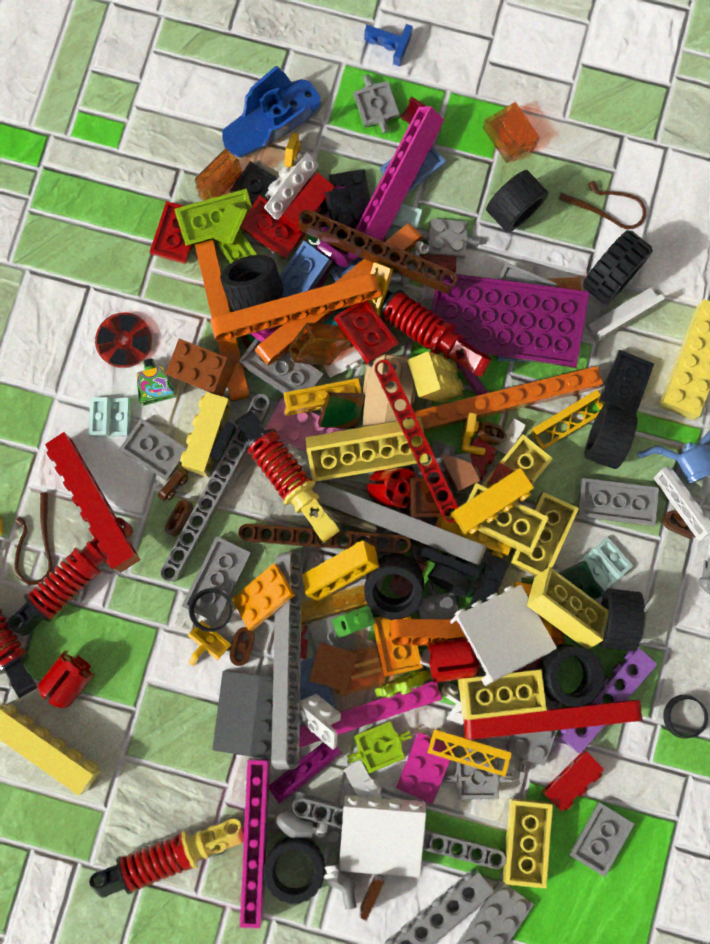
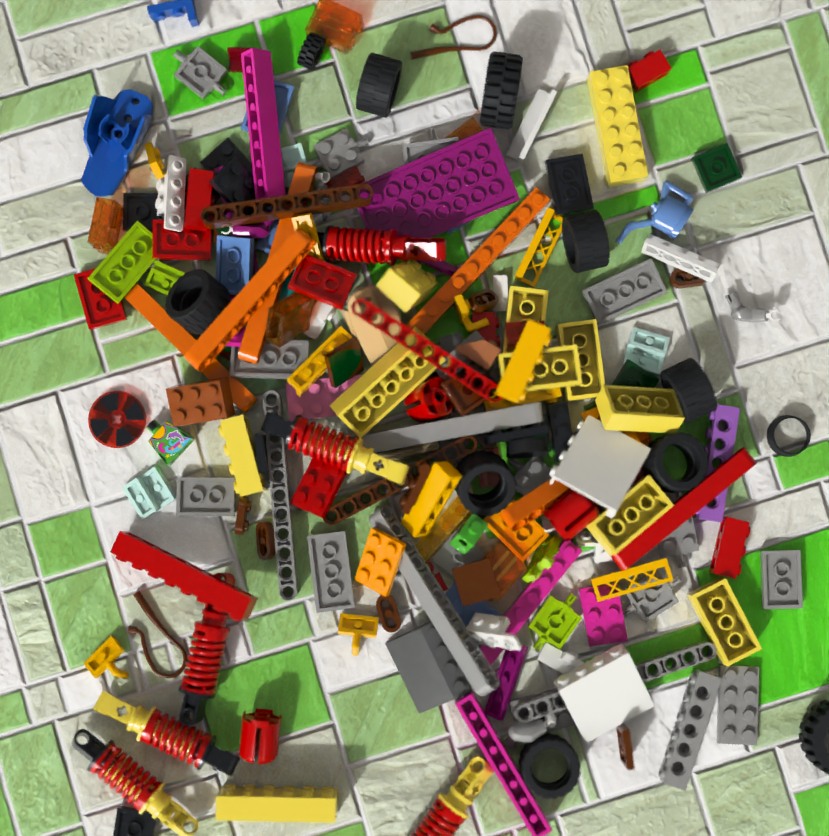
camera: 35 degrees left, 5 degrees up
black tyre [189,588,232,632] -> none
lime panel [212,203,248,246] -> none
light grey arm [324,865,357,910] -> none
none -> red plate [290,458,347,519]
none -> black tyre [297,32,326,71]
none -> reddish brown plate [399,458,431,515]

